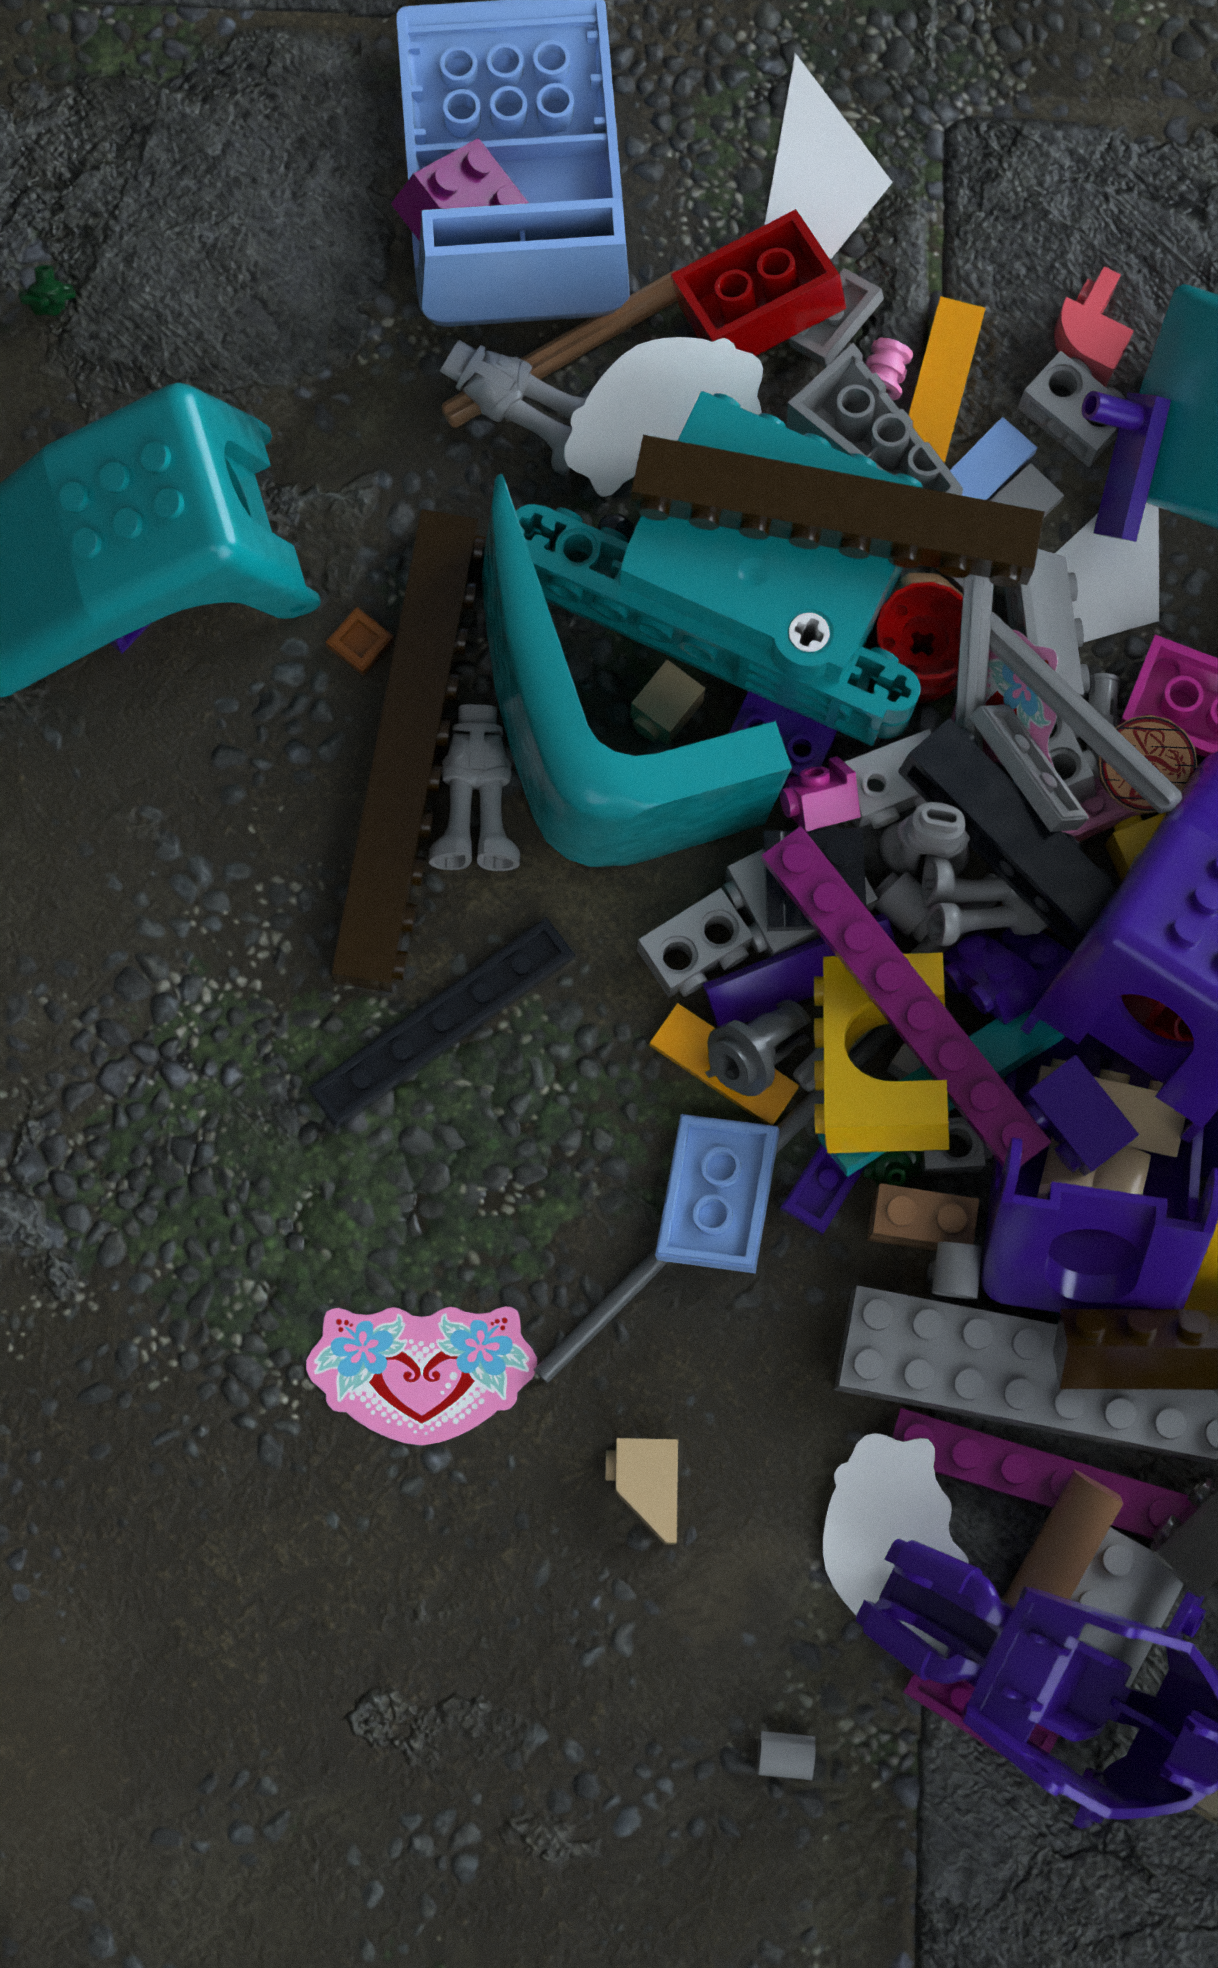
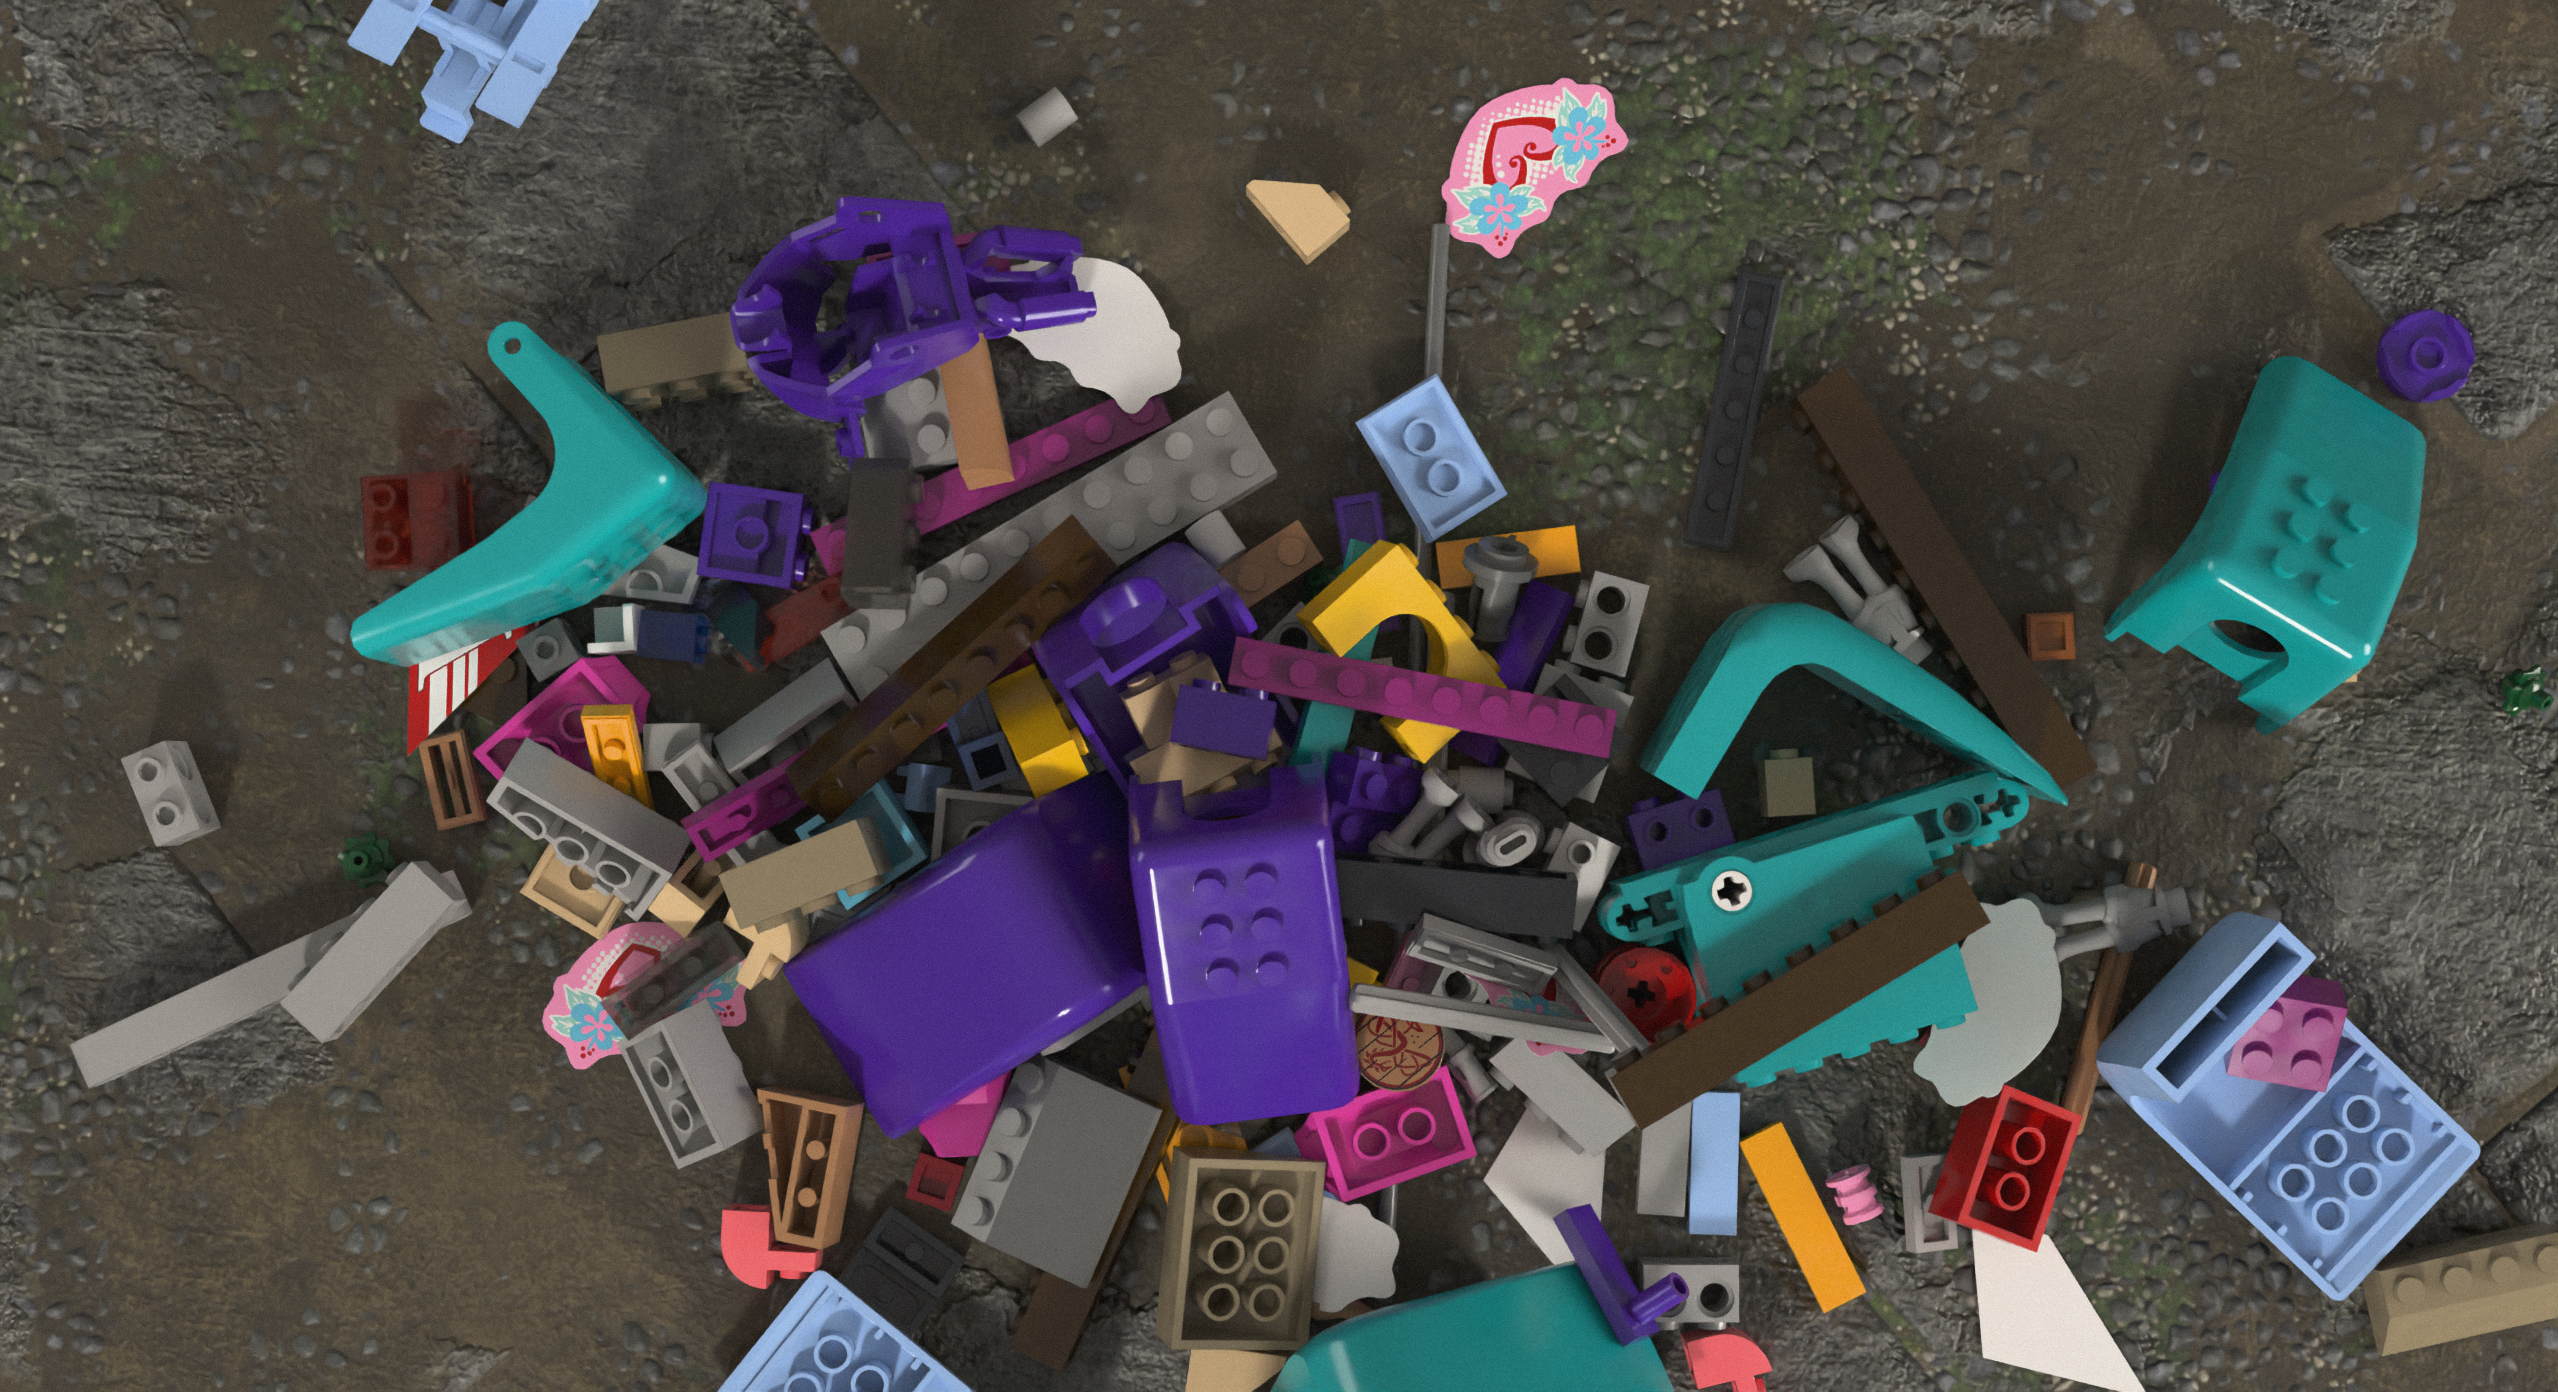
camera: 150 degrees right, 10 degrees up
dark pink brick [780,756,861,832] -> none
light grey wedge [787,343,963,495] -> none

